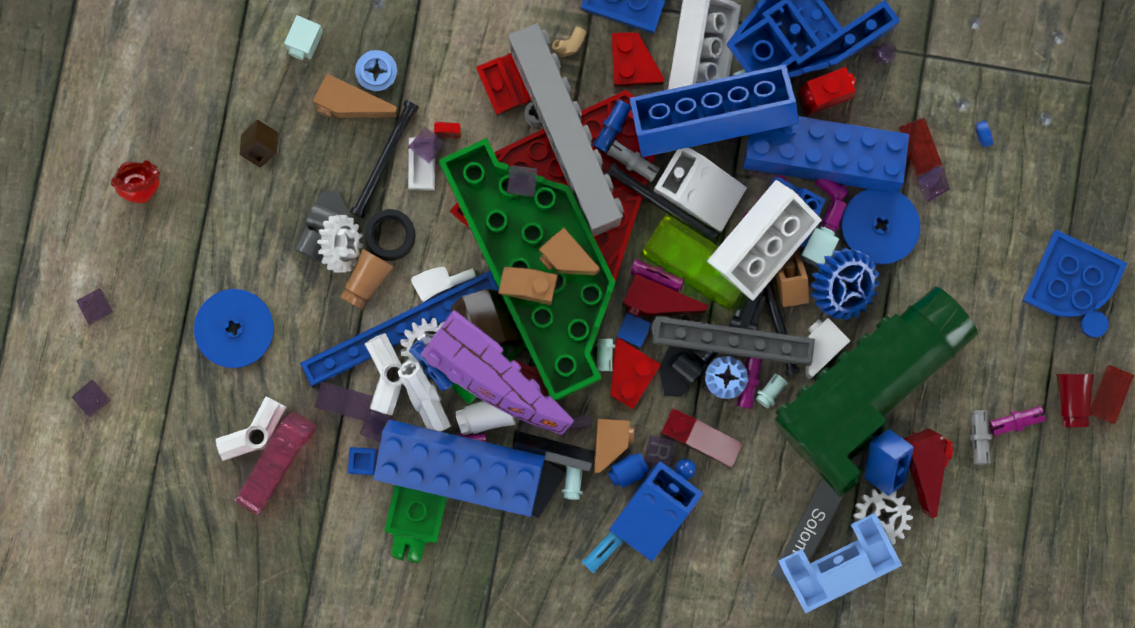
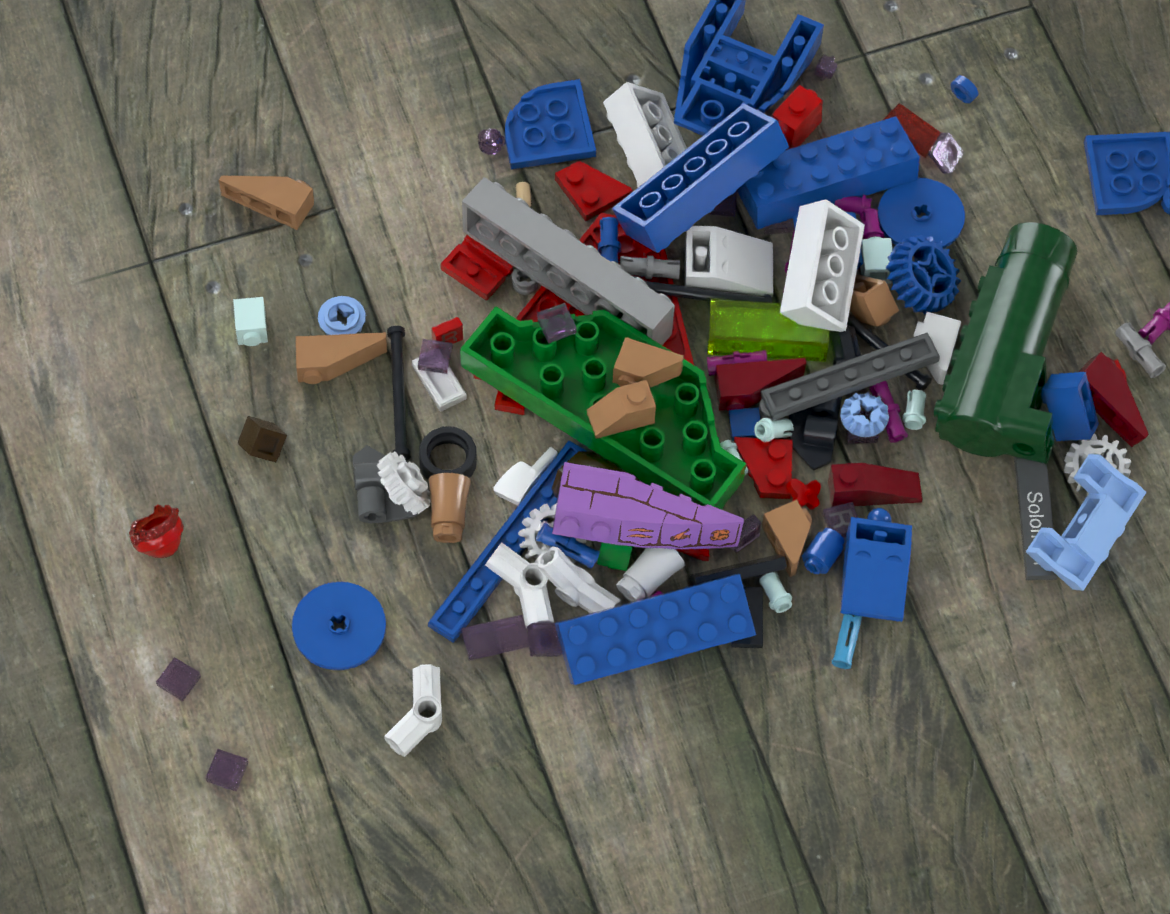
camera: 25 degrees left, 20 degrees down
clear pink beam [235,411,318,516] -> none
blue tile [348,447,377,476] -> none
green plate [384,485,447,563] -> none
none -> light aqua pin [754,418,794,442]
none -> red piece [786,478,821,510]

